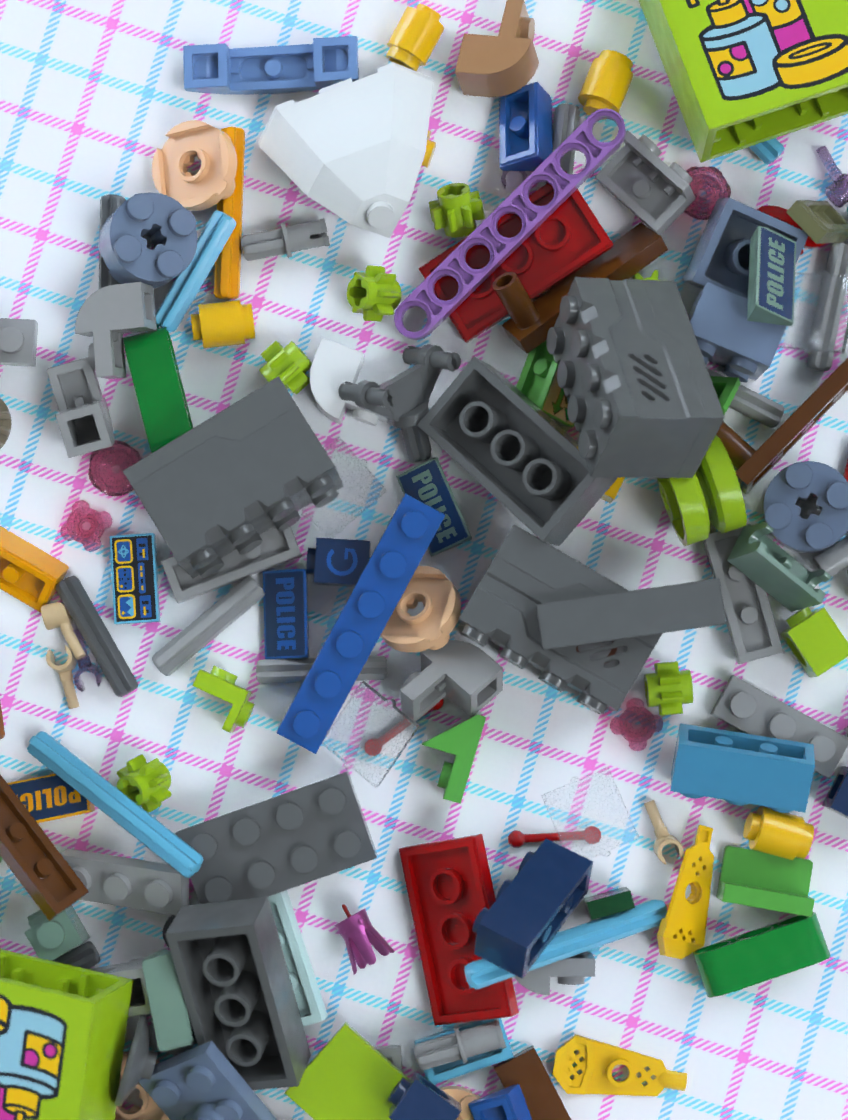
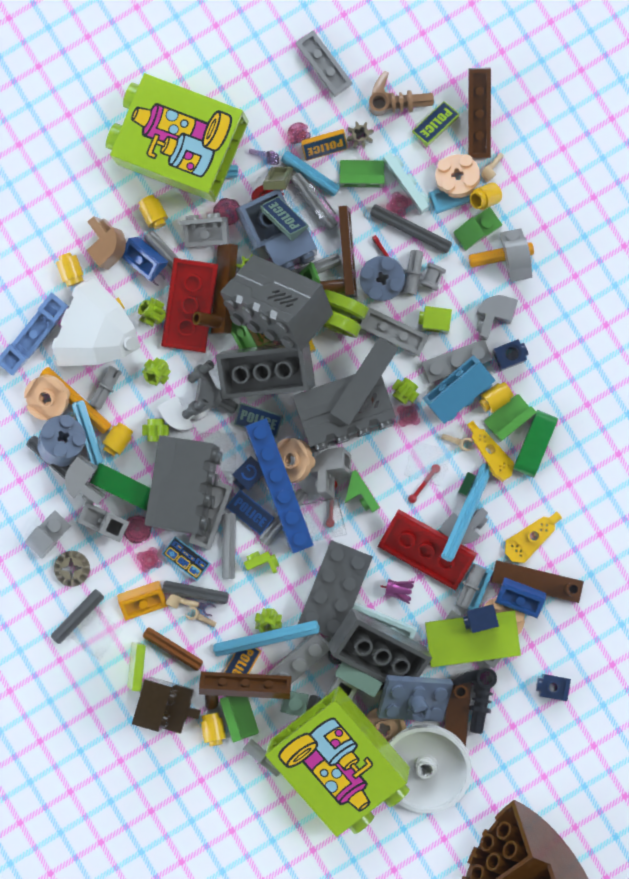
camera: 45 degrees left, 0 degrees up
dark grey dish [114,1015,158,1107] -> none
medium lavender beam [394,108,626,340] -> none
dark blue brick [473,839,593,979] -> none
sand green hinge [727,522,831,612] -> none

